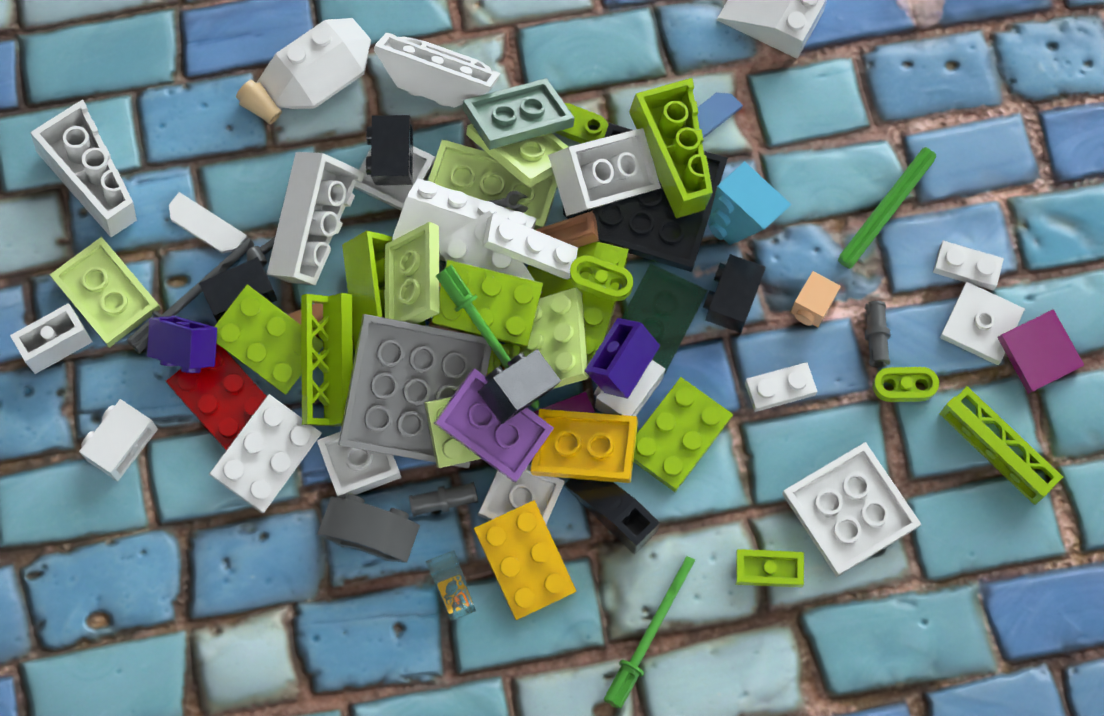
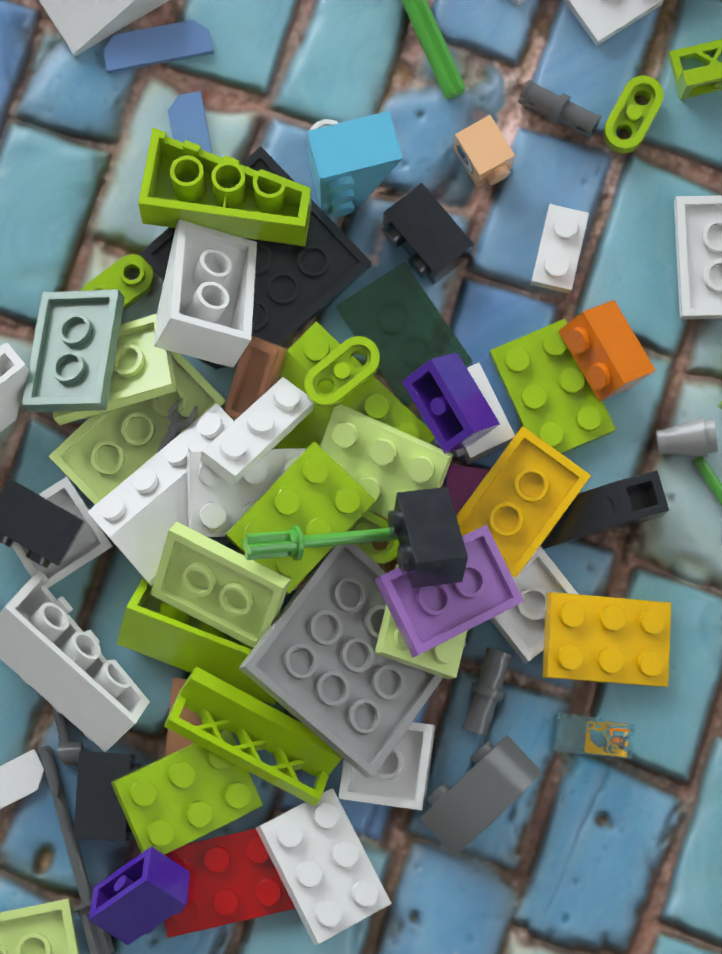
camera: 60 degrees left, 10 degrees up
none -> medium blue piece [103,20,214,74]
none -> orange brick [558,300,656,402]
none -> light grey cone [656,416,718,457]

